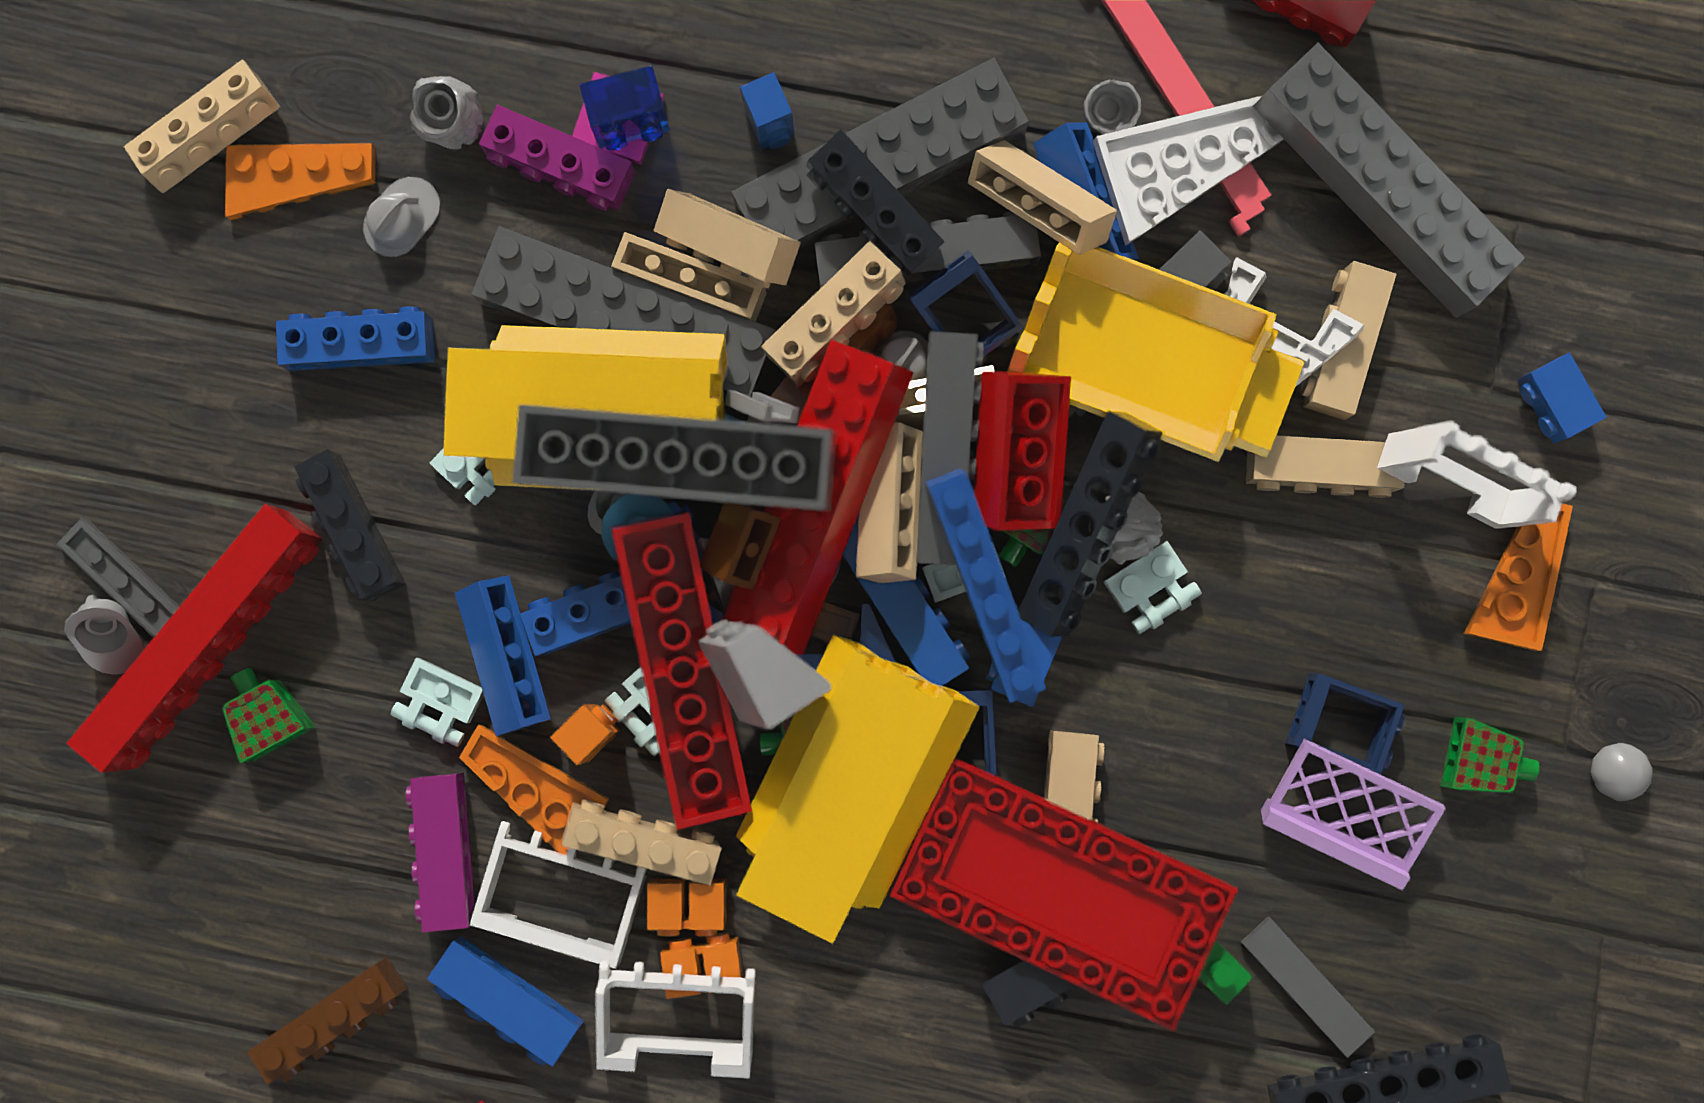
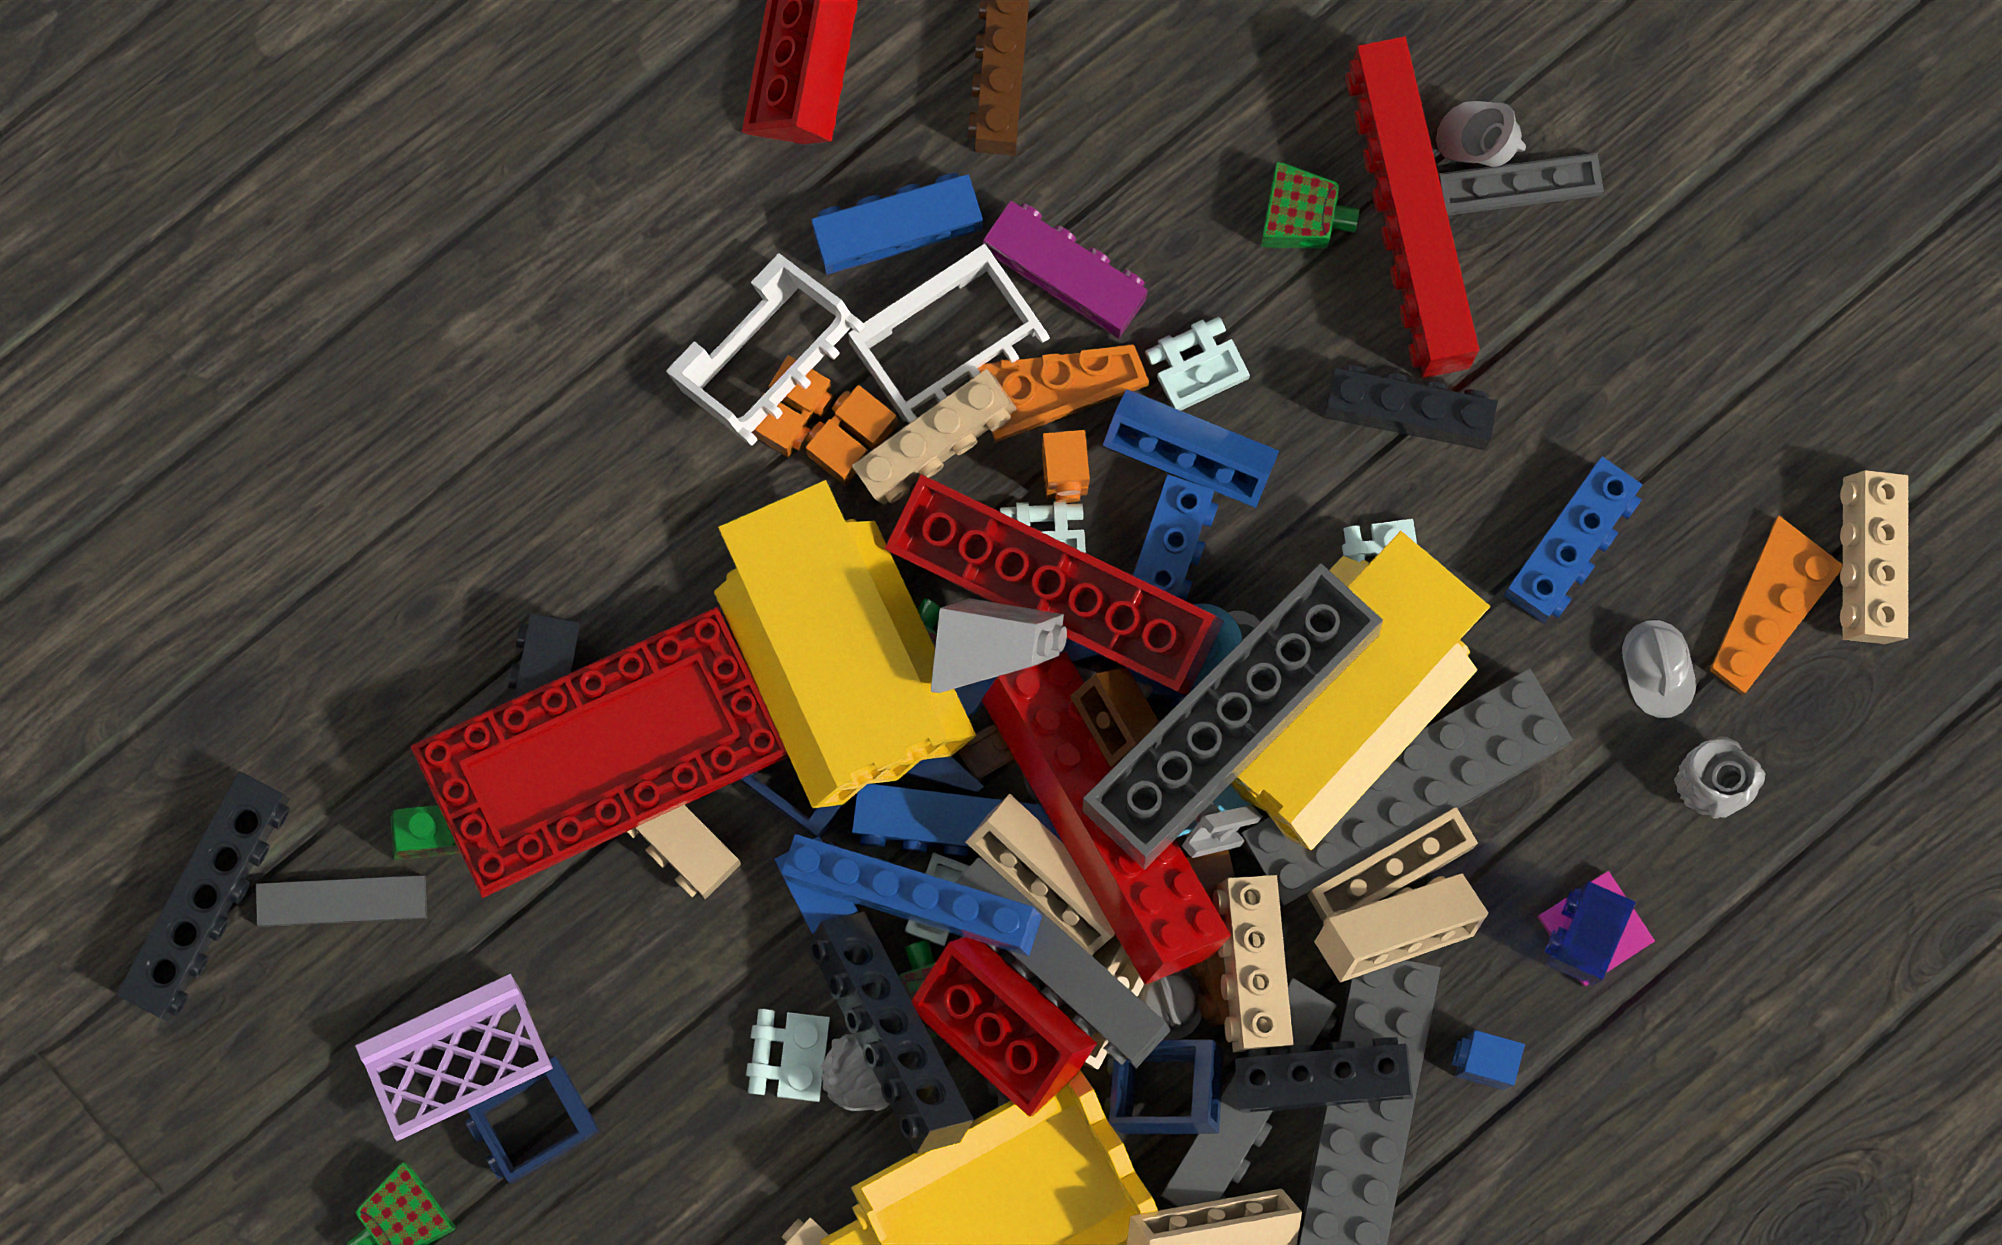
camera: 120 degrees right, 5 degrees down
magenta brick [479,104,636,211] -> none

